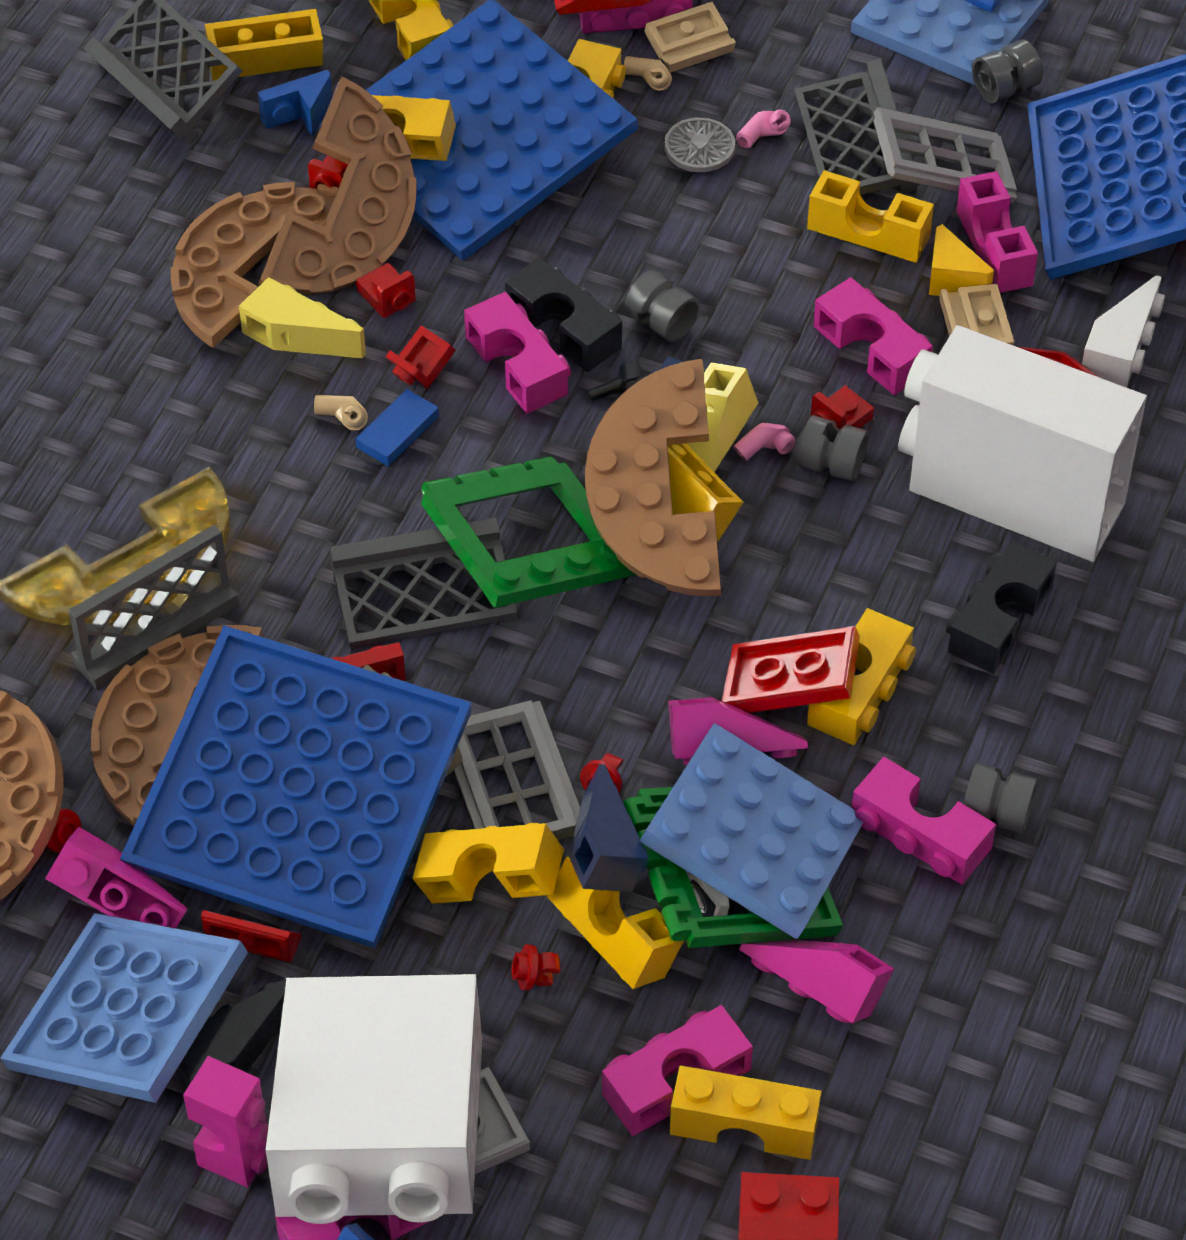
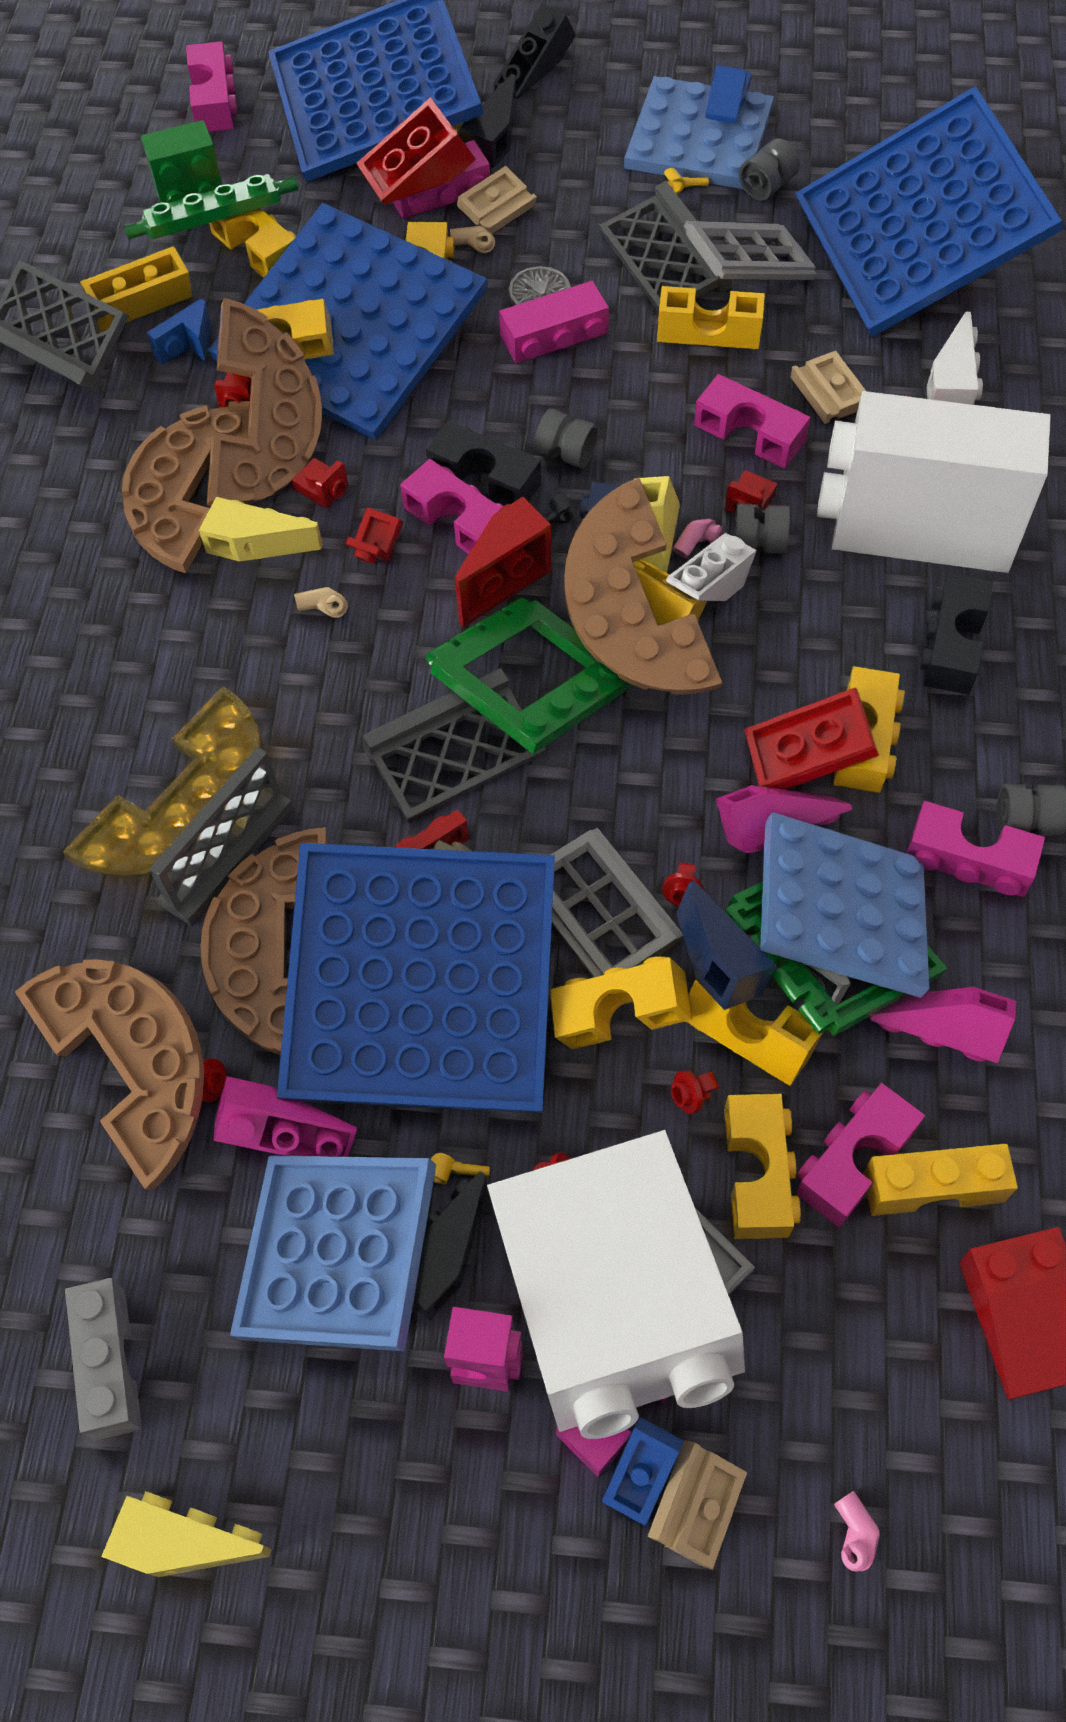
camera: 15 degrees left, 10 degrees up
red slope [201,910,301,962] -> none
blue tile [356,389,439,466] -> none
bright pink arm [736,109,791,149] -> none
yellow slope [929,224,994,296] -> none
dark pink arch [956,171,1038,293] -> none
none -> yellow hand [430,1153,490,1185]
none -> red slope [455,497,552,627]
none -> dark pink brick [499,281,609,364]
none -> yellow hand [662,168,709,194]
none -> white slope [666,533,757,601]
none -> yellow arch [724,1094,801,1239]

